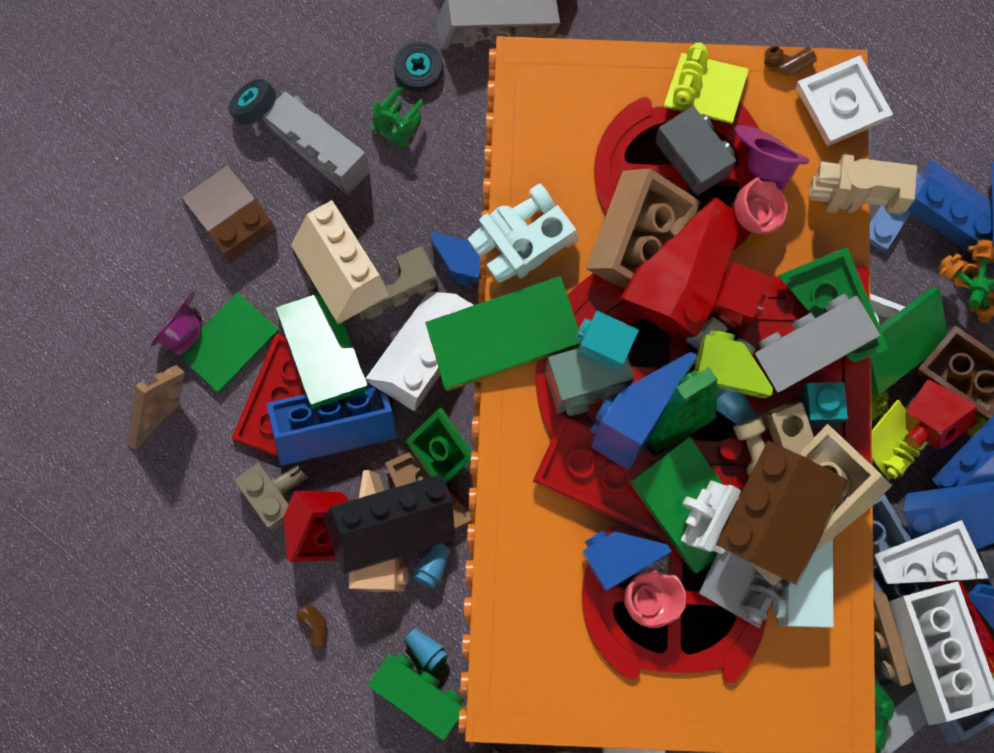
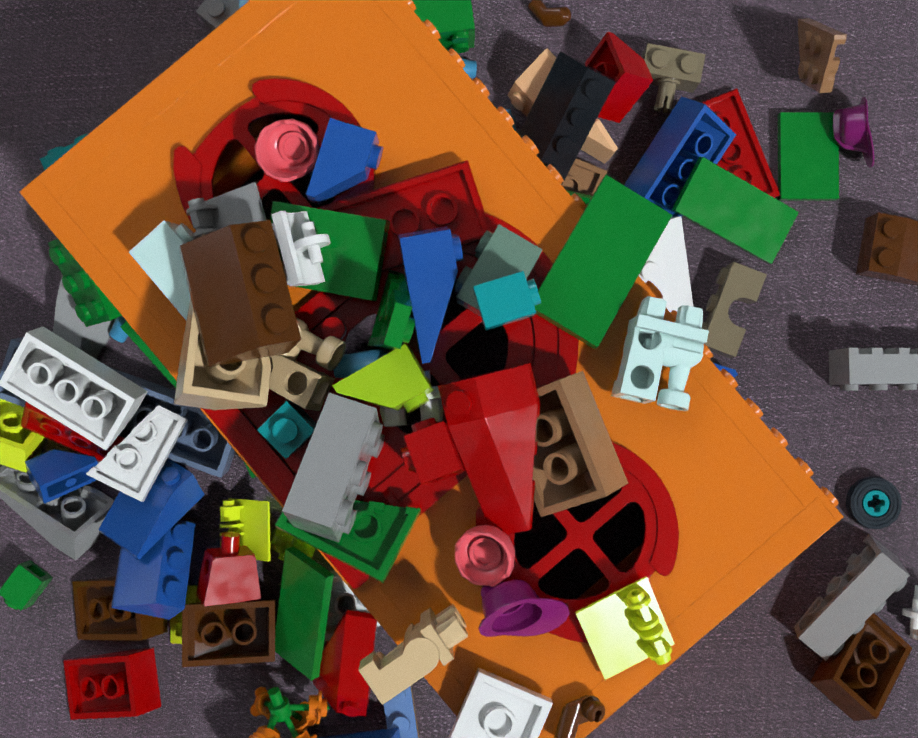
camera: 140 degrees right, 10 degrees up
tan slope [291,200,389,324] -> none
green piece [371,87,423,148] -> none
dark grey brick [655,105,736,197] -> none
medium nougat wing [874,589,913,687] -> none
none -> red wedge [313,610,377,717]

